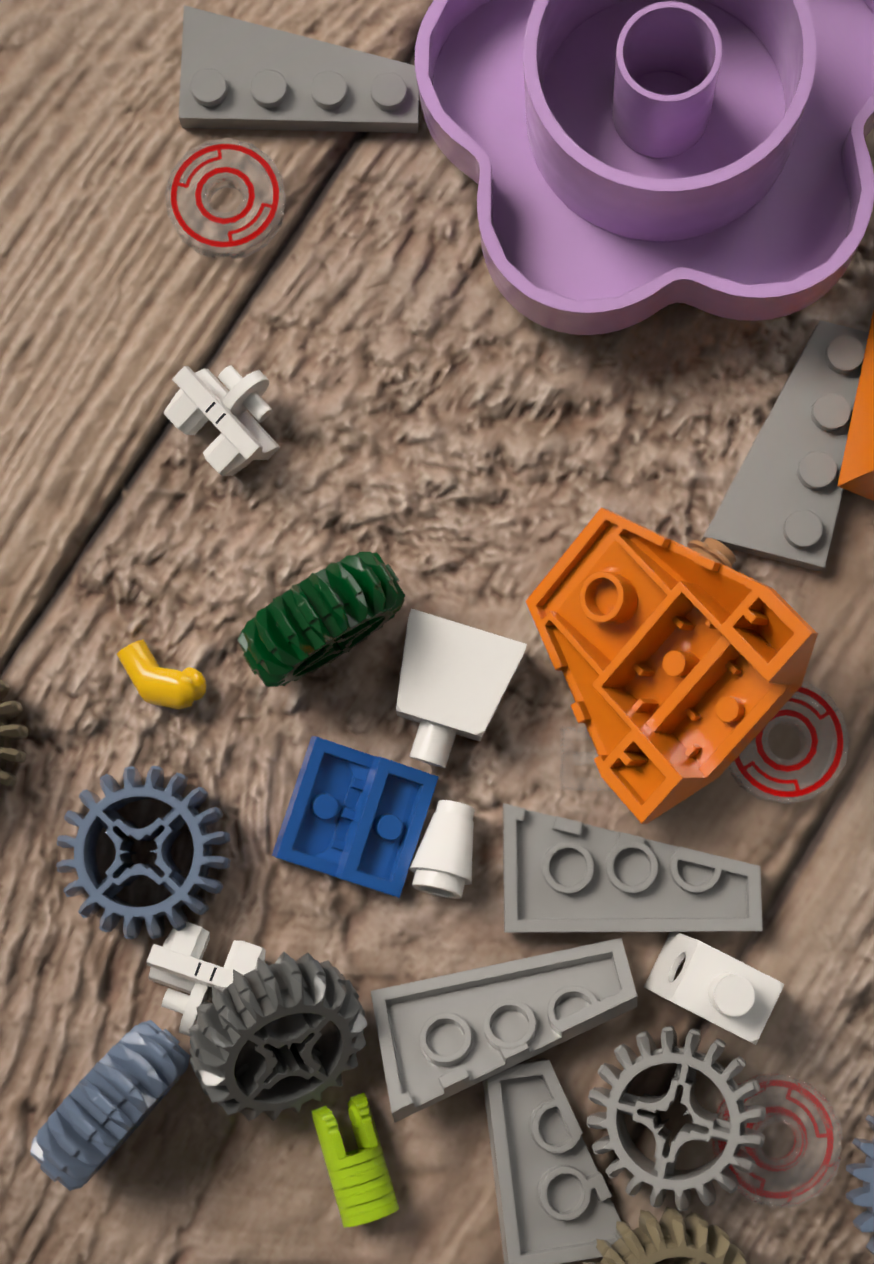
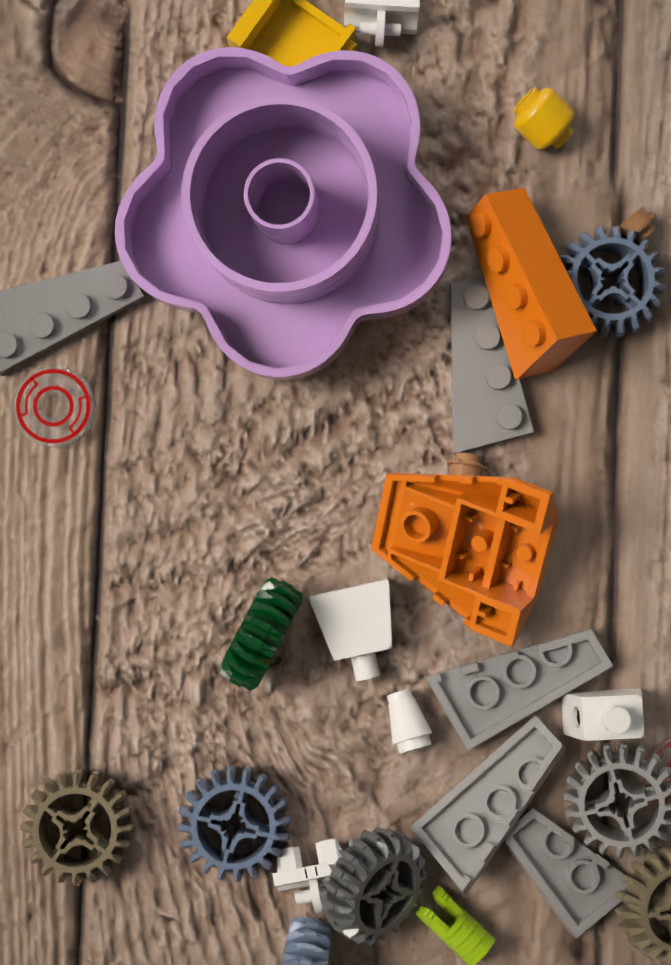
camera: 30 degrees left, 5 degrees up
yellow arm [117,639,207,710] -> none
white hips [164,365,280,476] -> none
blue slope [272,736,439,898] -> none
clear tile [729,682,850,805] -> none

